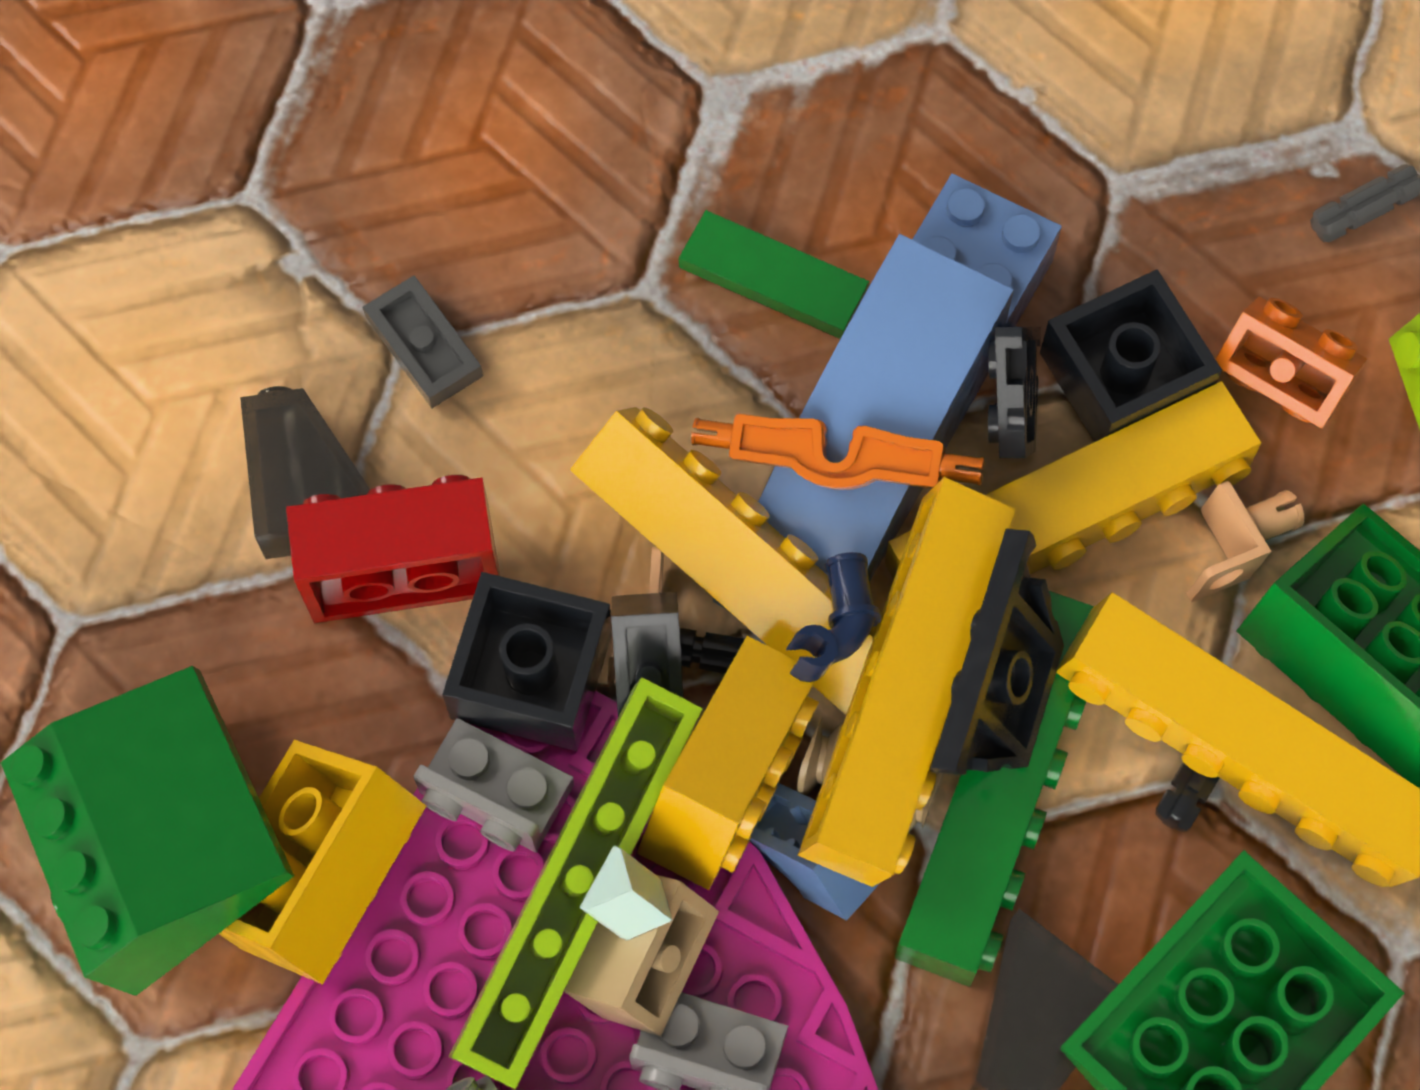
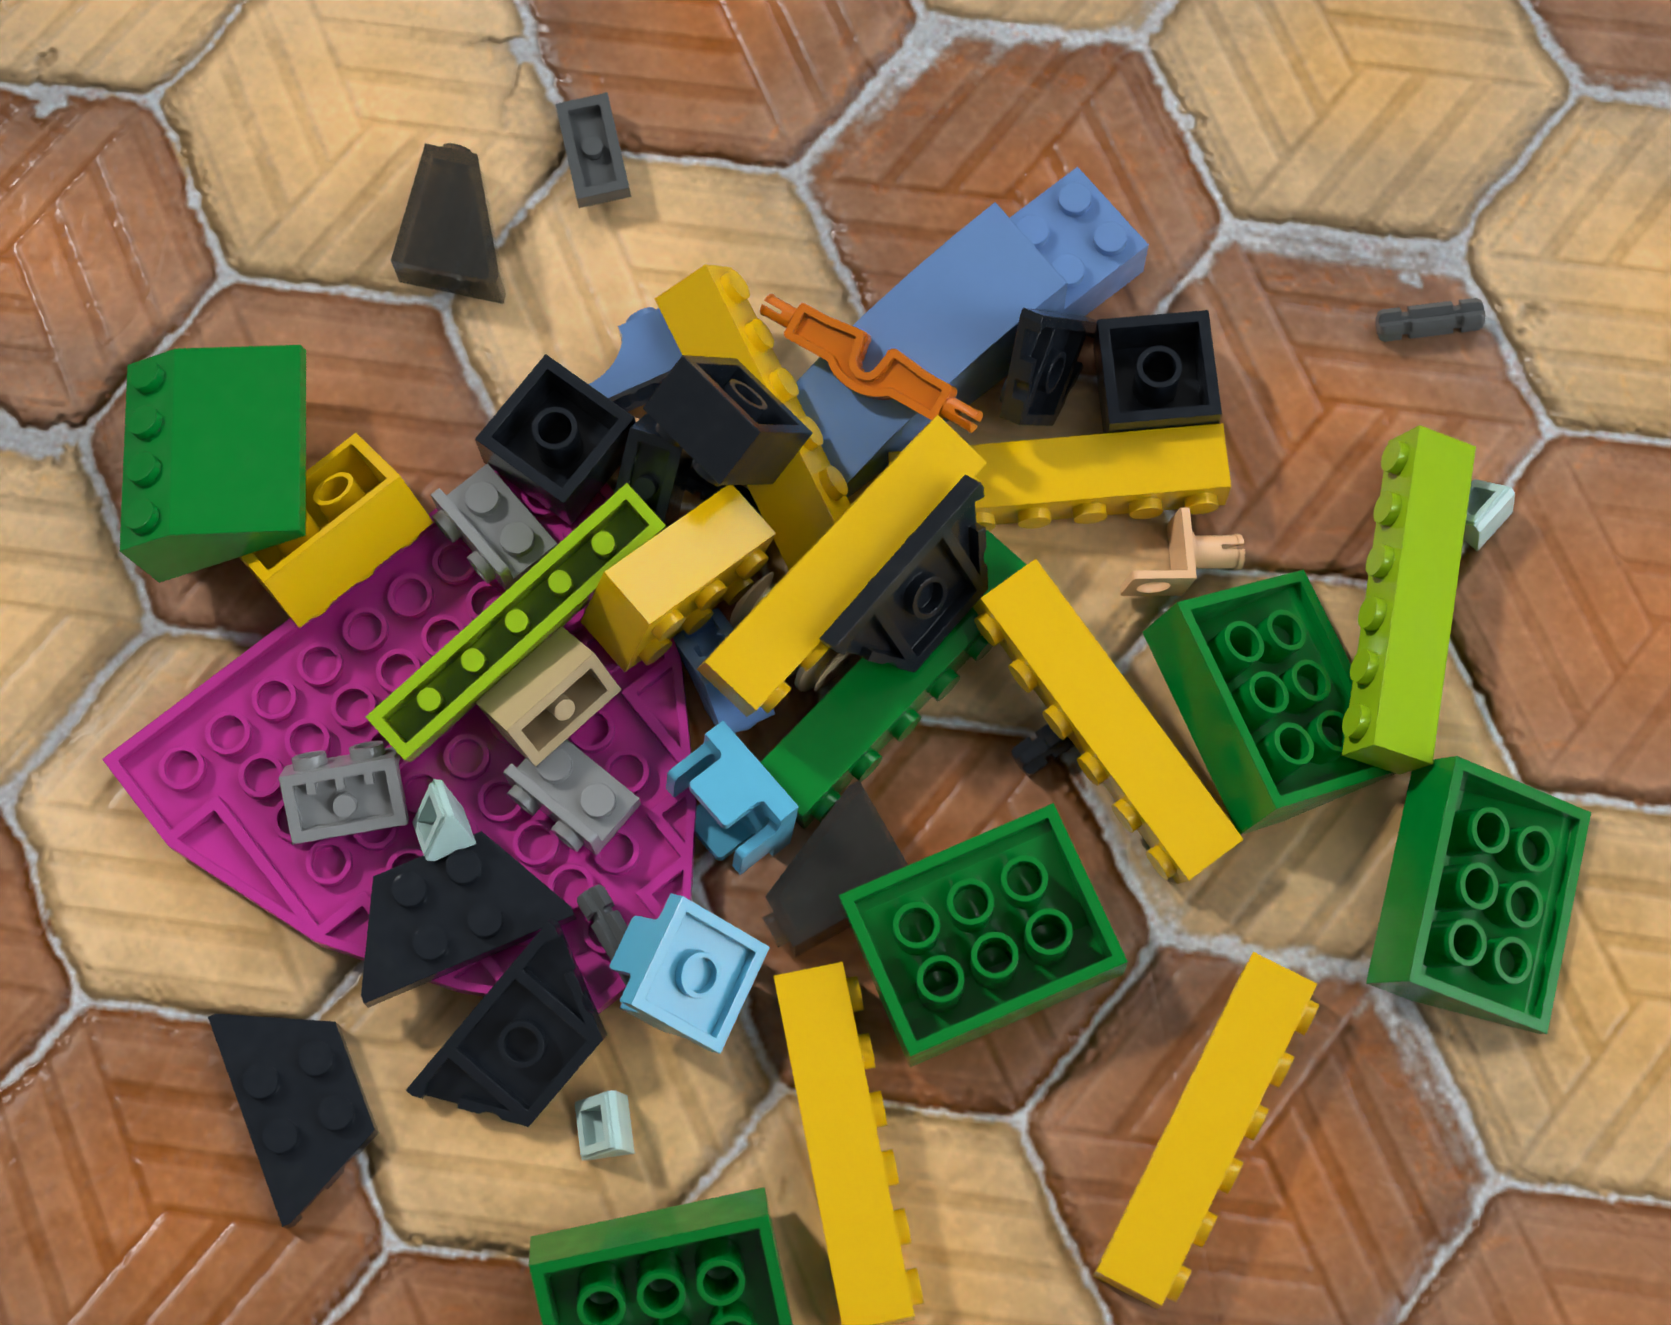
camera: 25 degrees right, 5 degrees up
red slope [286,475,500,624] -> none
light aqua slope [580,846,673,940] -> none
green tile [678,210,870,339] -> none
dark blue piece [786,552,882,682] -> none
orange brick [1215,296,1368,429] -> none
none -> medium blue arch [589,307,682,412]
none -> black brick [643,355,813,486]
none -> medium azure panel [666,721,799,875]

